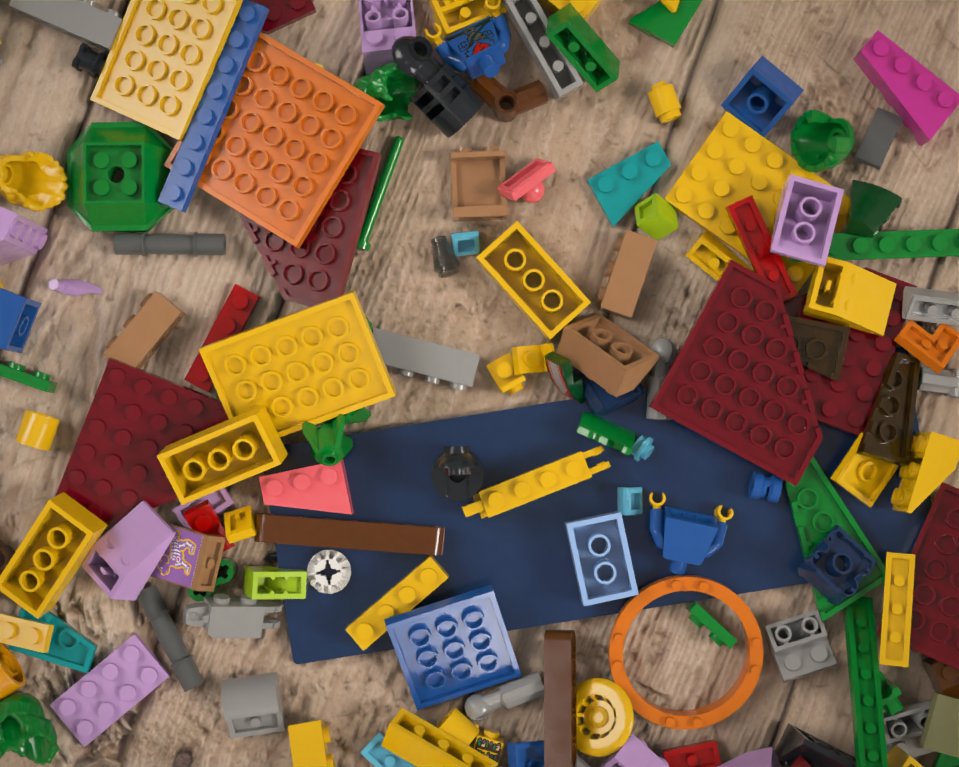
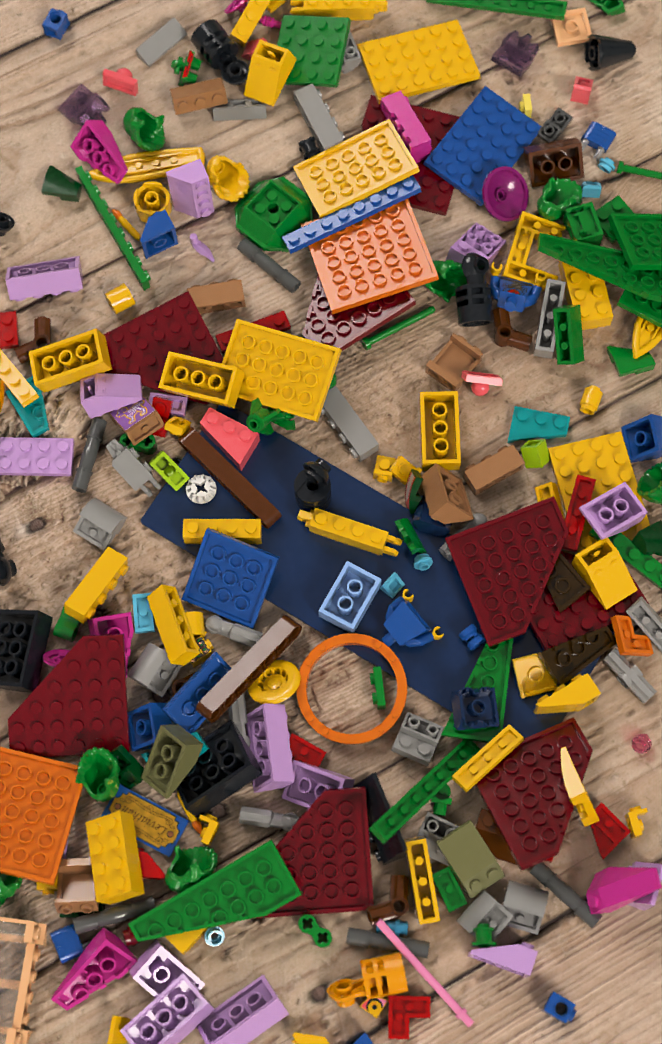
camera: 50 degrees right, 15 degrees down
clear smoke cone [431,235,460,278] -> none
medium azure slope [451,230,480,256] -> none

